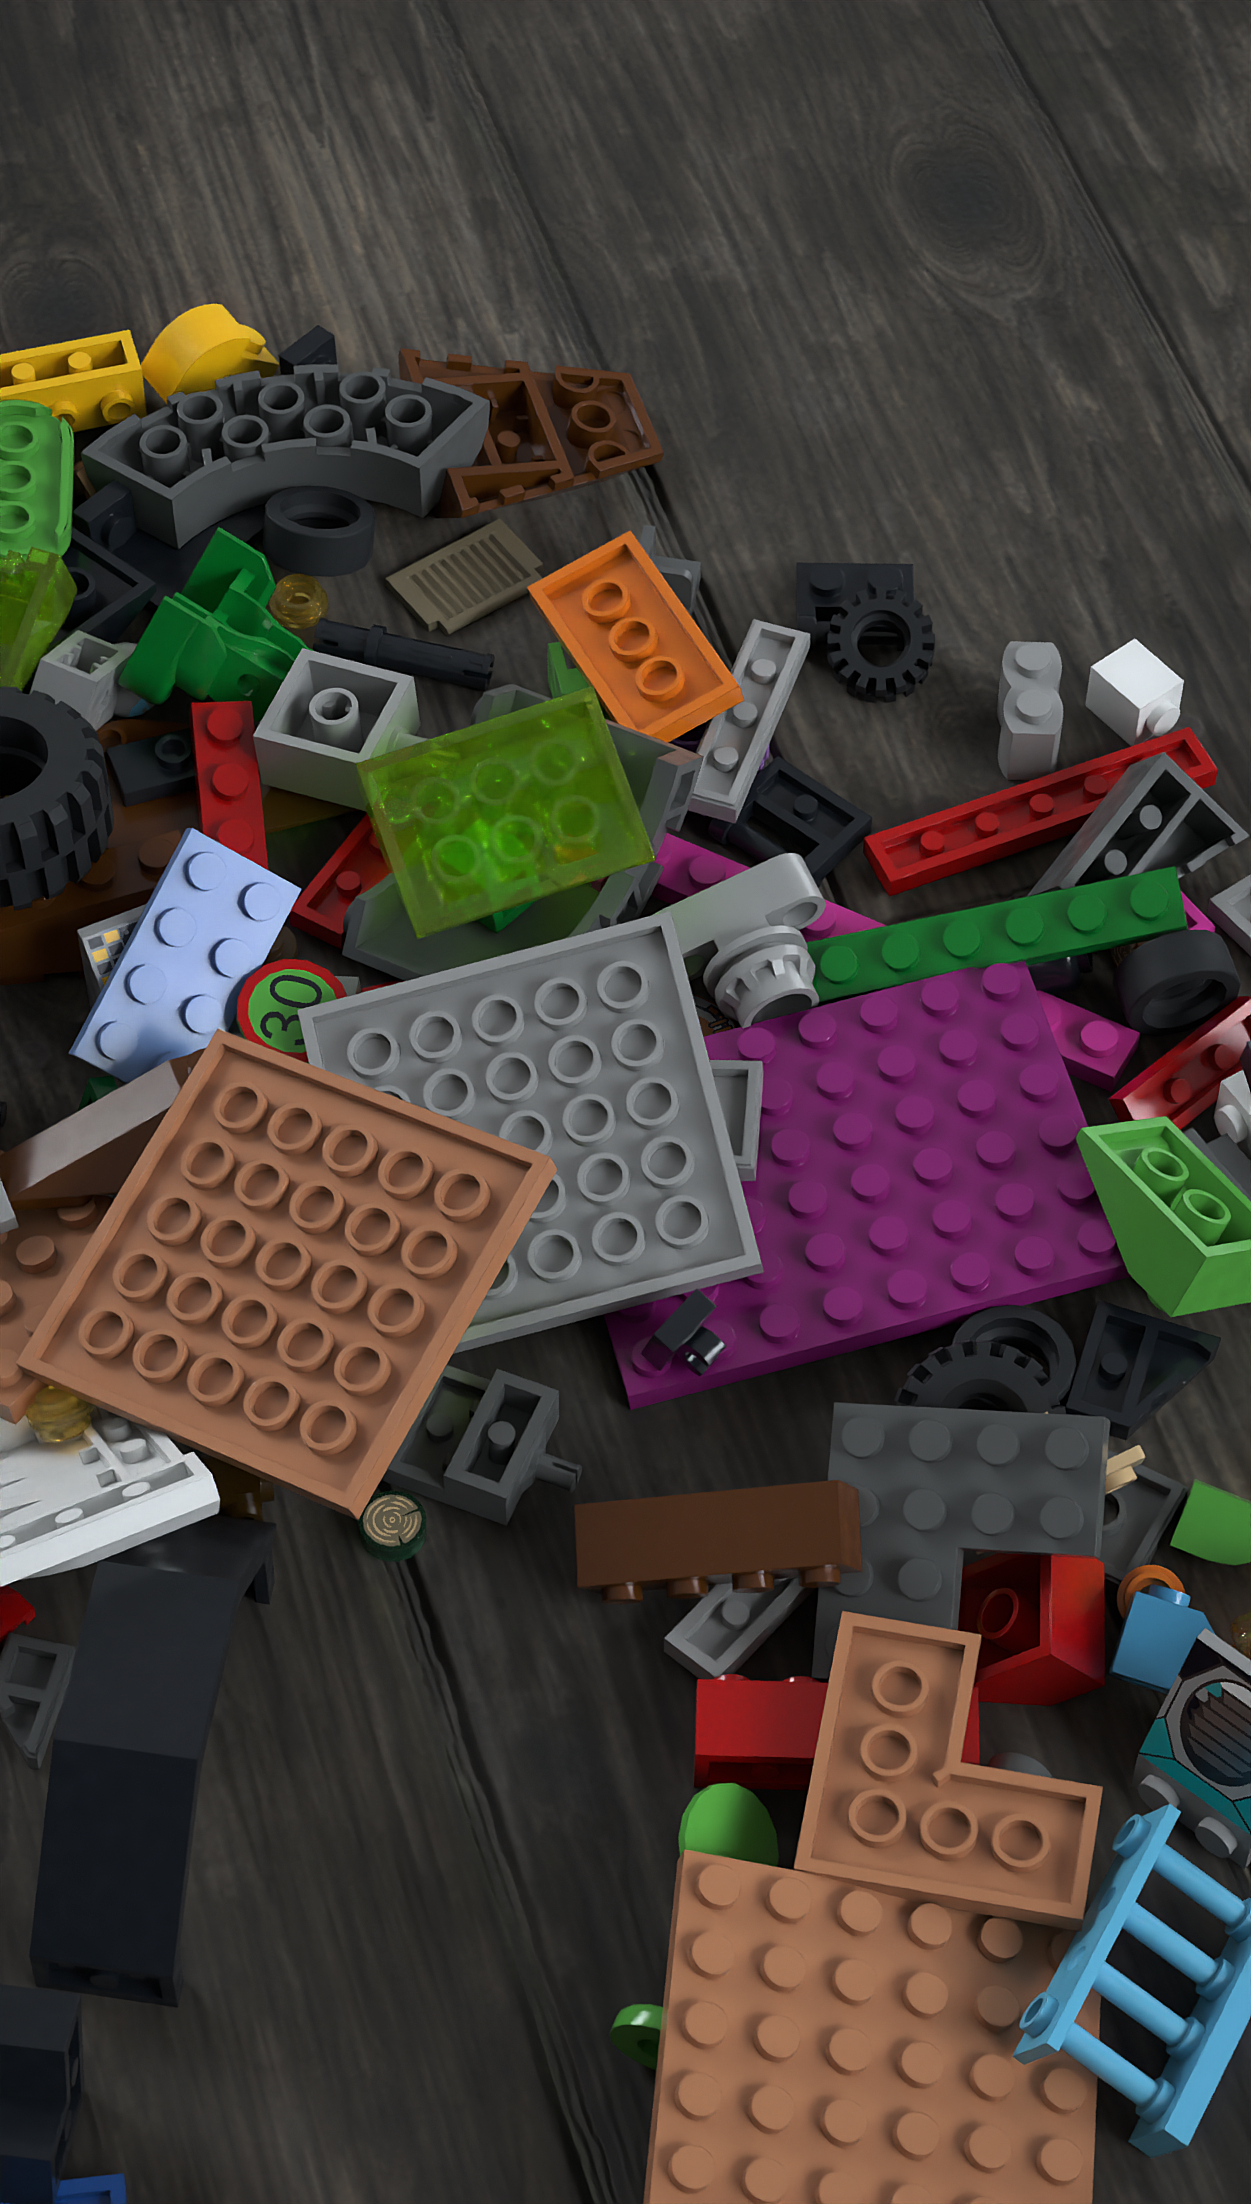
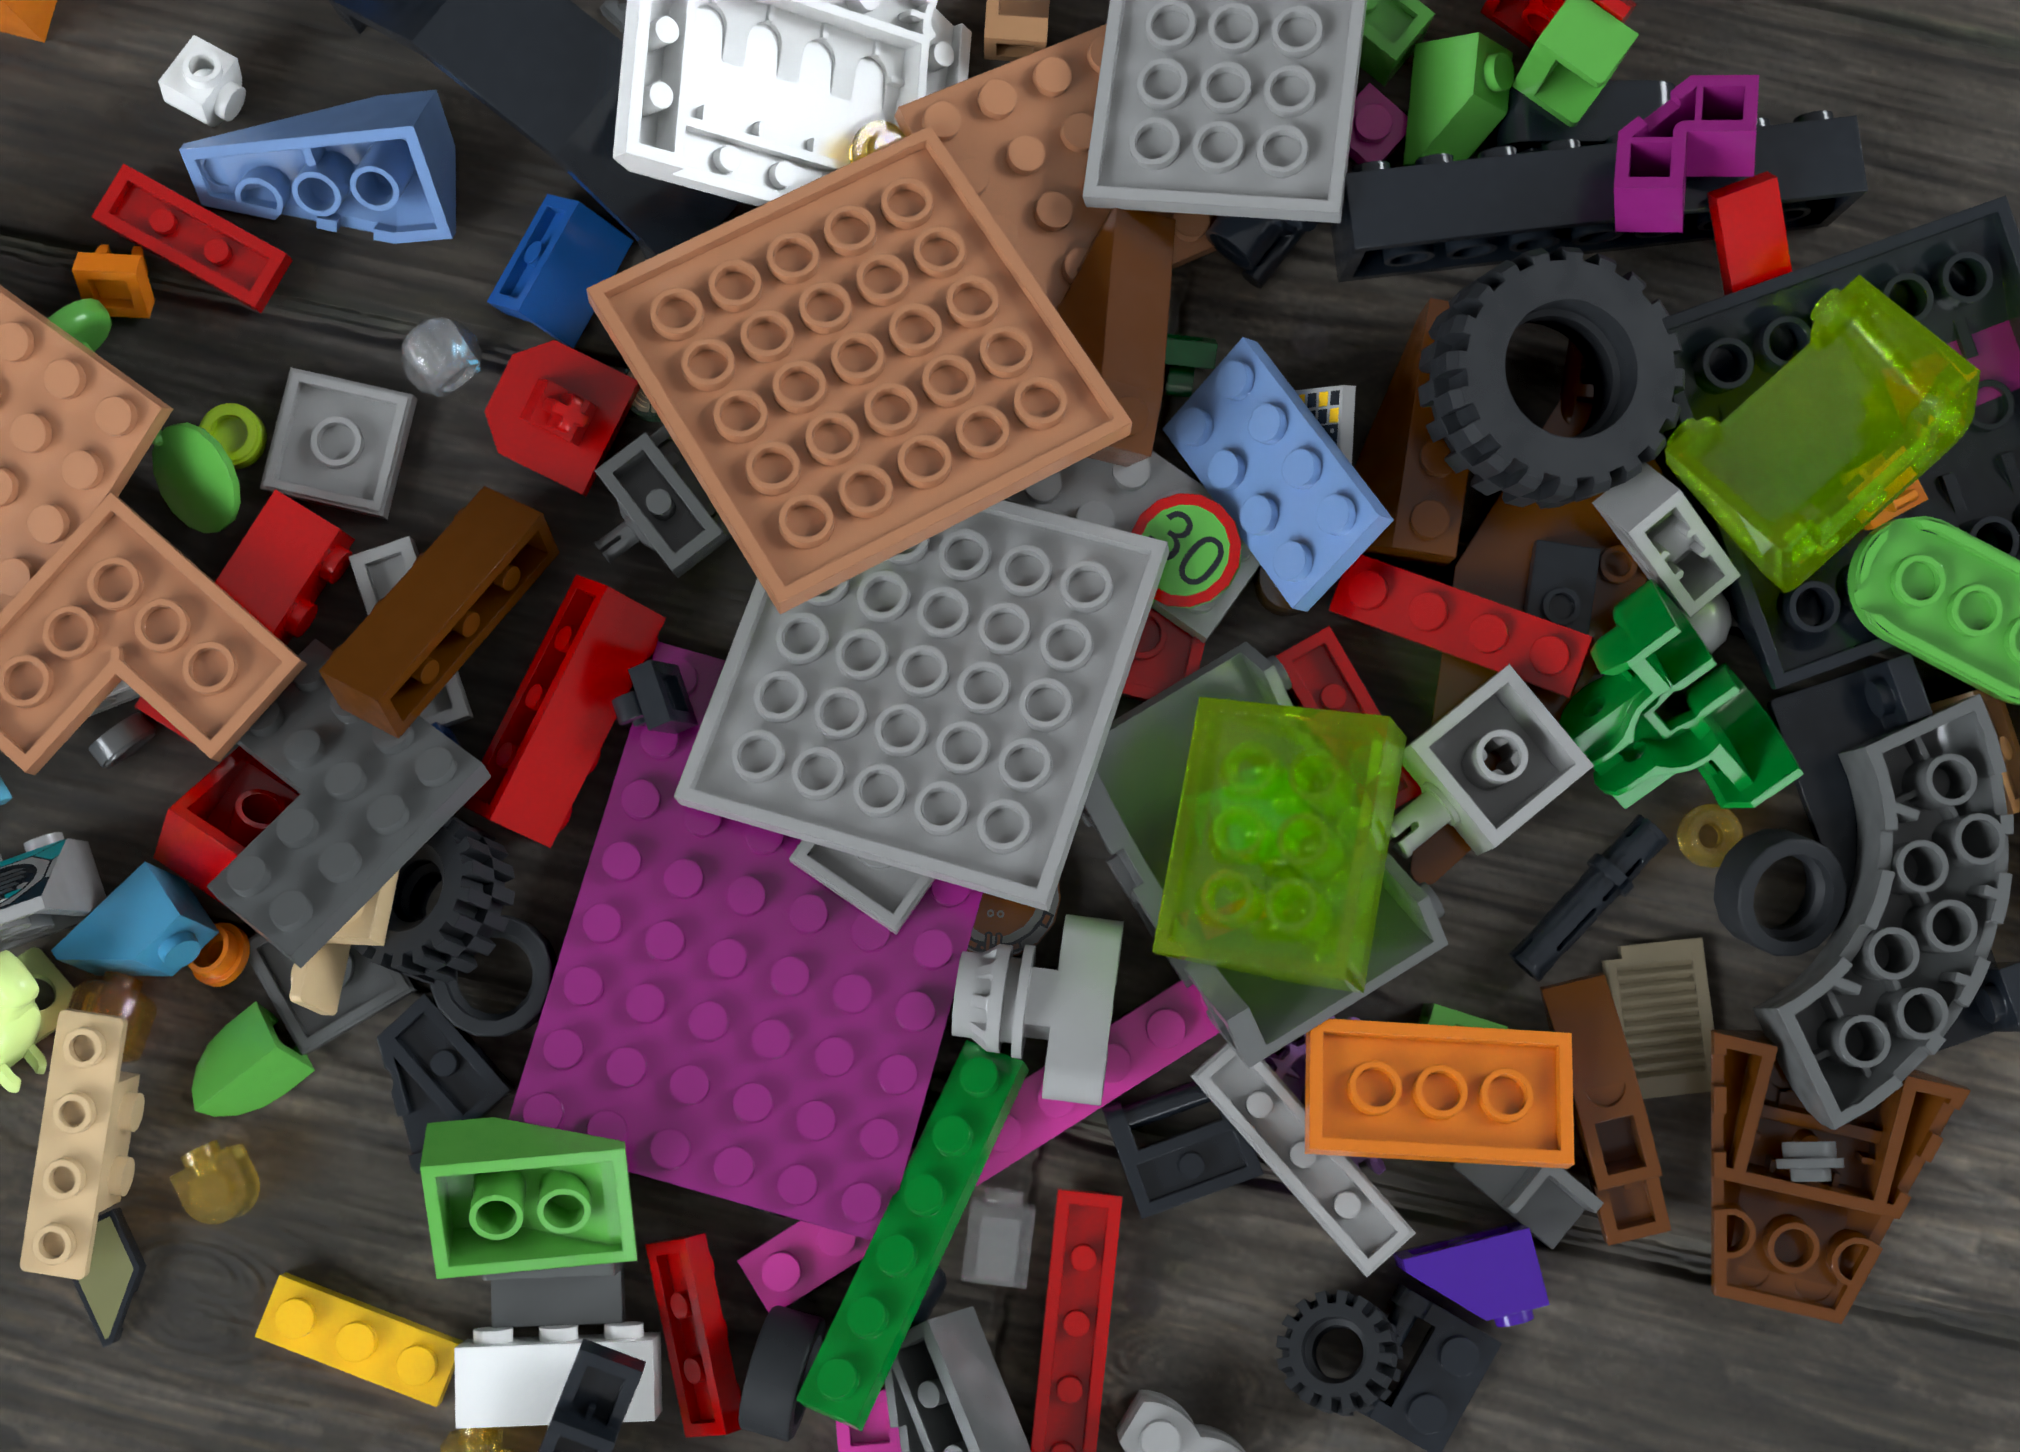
camera: 115 degrees right, 30 degrees up
none -> orange tile [72,244,155,319]
none -> red plate [91,163,293,313]
none -> white plate [158,35,246,127]
none -> medium blue wedge [179,90,456,244]
none -> lime tile [199,403,267,469]
none -> light grey tile [260,367,418,520]
none -> clear piece [401,317,482,397]
none -> red brick [463,574,666,848]
none -> red piece [484,340,640,497]
none -> blue panel [487,194,633,349]
none -> clear brick [961,1187,1036,1289]
none -> dark purple slope [1393,1222,1550,1327]
none -> reddish brown slope [1539,972,1672,1246]
none -> dark grey plate [1776,1141,1845,1182]

